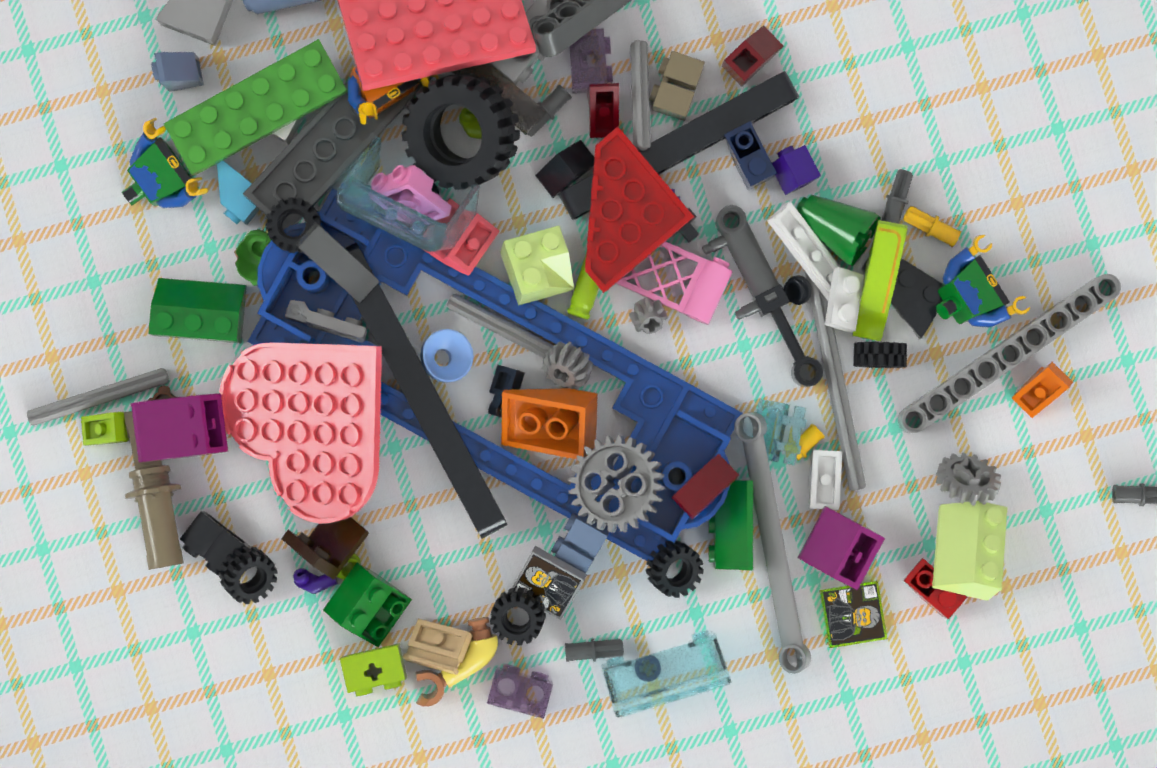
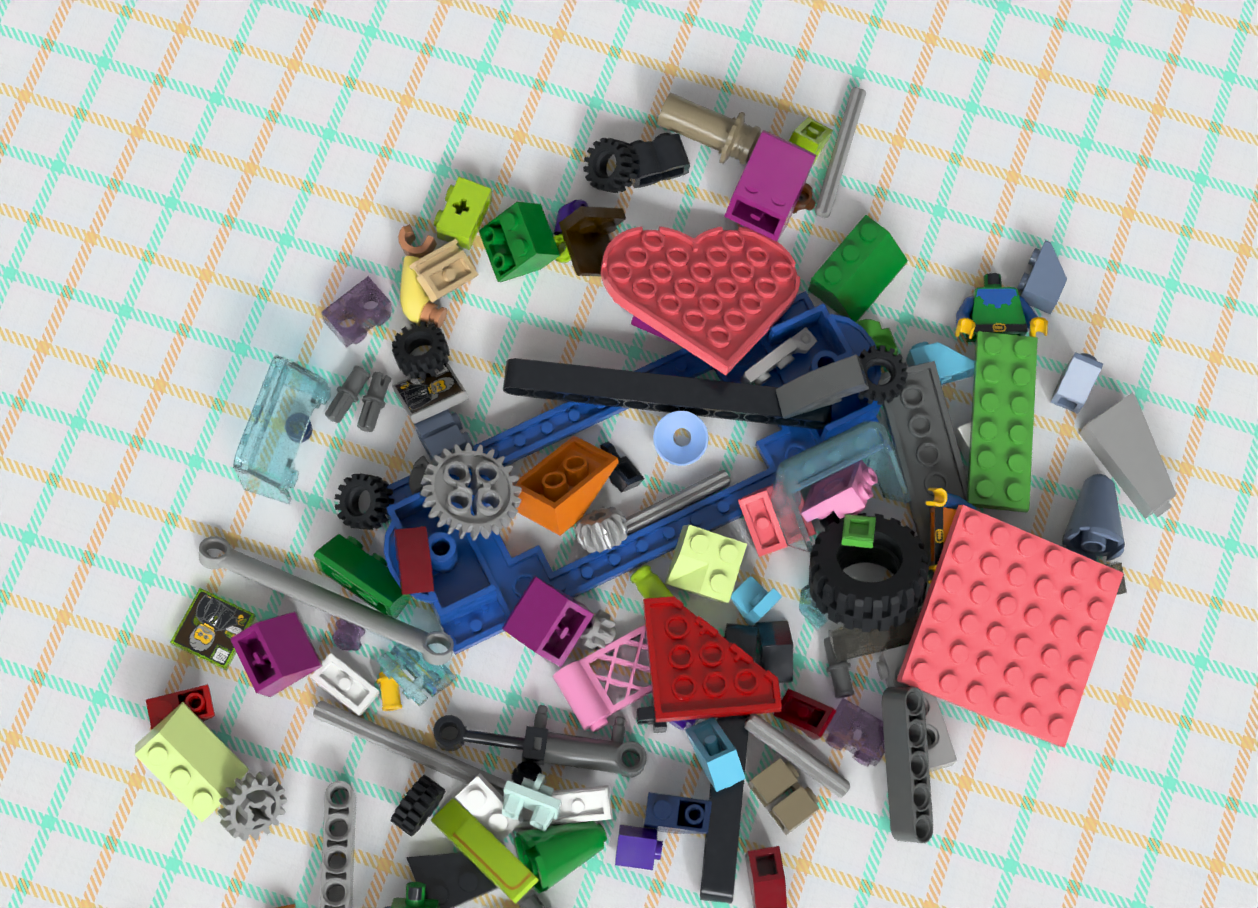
camera: 125 degrees right, 15 degrees down
none -> clear purple plate [332,618,365,651]
none -> dark grey axle [357,372,391,432]
none -> dark grey tile [409,455,429,495]
none -> magenta slope [502,576,594,667]
none -> light aqua hips [502,773,562,831]
none -> medium azure slope [685,718,746,792]
none -> medium azure slope [731,576,782,626]
none -> clear light blue arm [799,585,828,630]
none -> bright green tile [842,514,876,548]
none -> sand blue slope [1017,240,1067,314]

